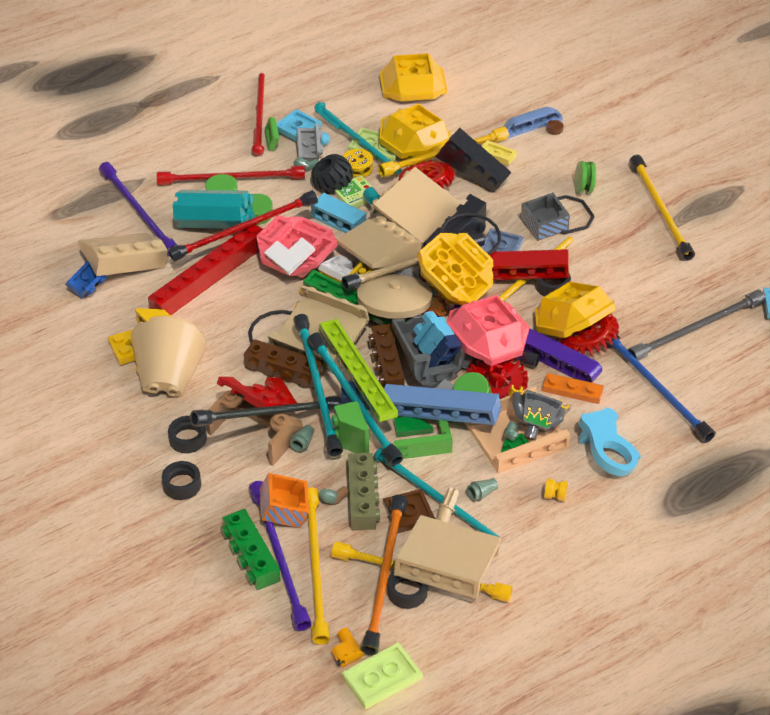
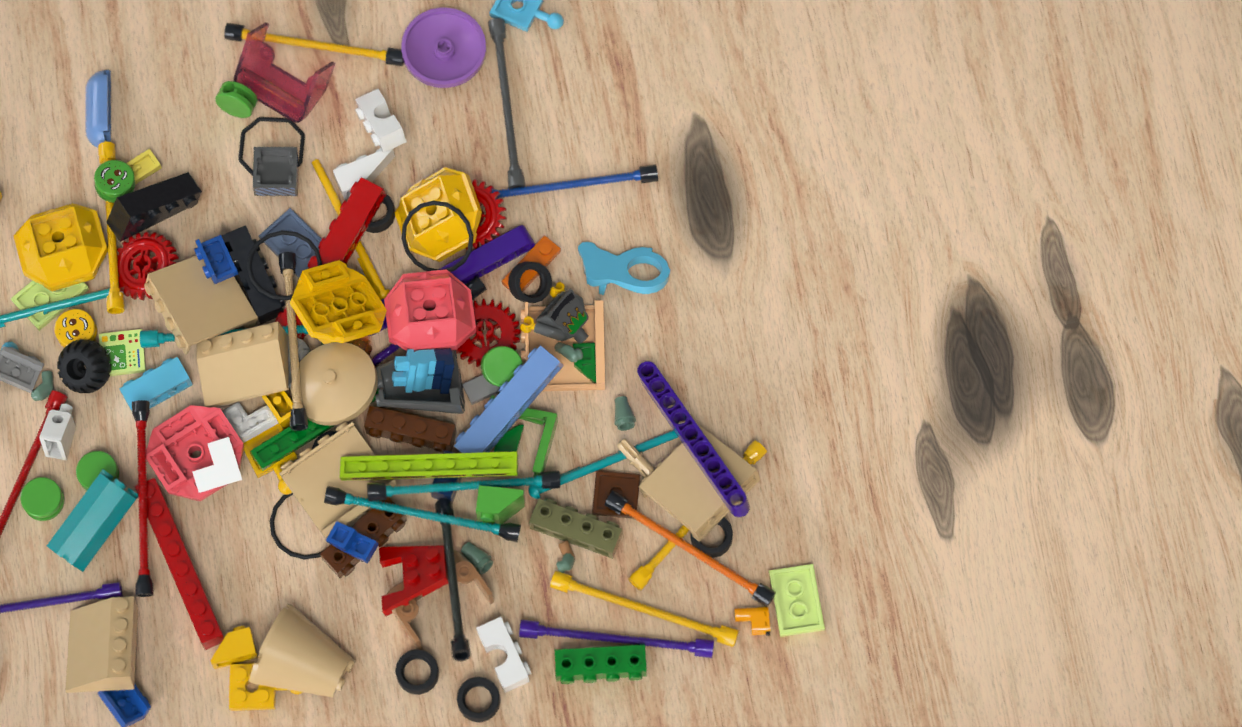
camera: 65 degrees left, 25 degrees up
orange container [260,473,309,528] -> none
yellow wheel [544,478,568,502] -> none
reddish brown tile [547,120,564,135] -> none
none -> white torso [39,404,75,461]
none -> bright green head [94,160,135,203]
none -> blue bracket [194,235,238,285]
none -> clear pink windscreen [233,22,336,123]
none -> blue slope [326,521,379,564]
none -> white slope [333,148,395,200]
none -> white arch [355,89,407,153]
none -> medium lavender dish [401,8,486,88]
none -> black piece [401,201,473,272]
none -> white arch [476,617,531,693]
none -> black tyre [508,261,552,303]
none -> dark purple beam [637,361,750,517]

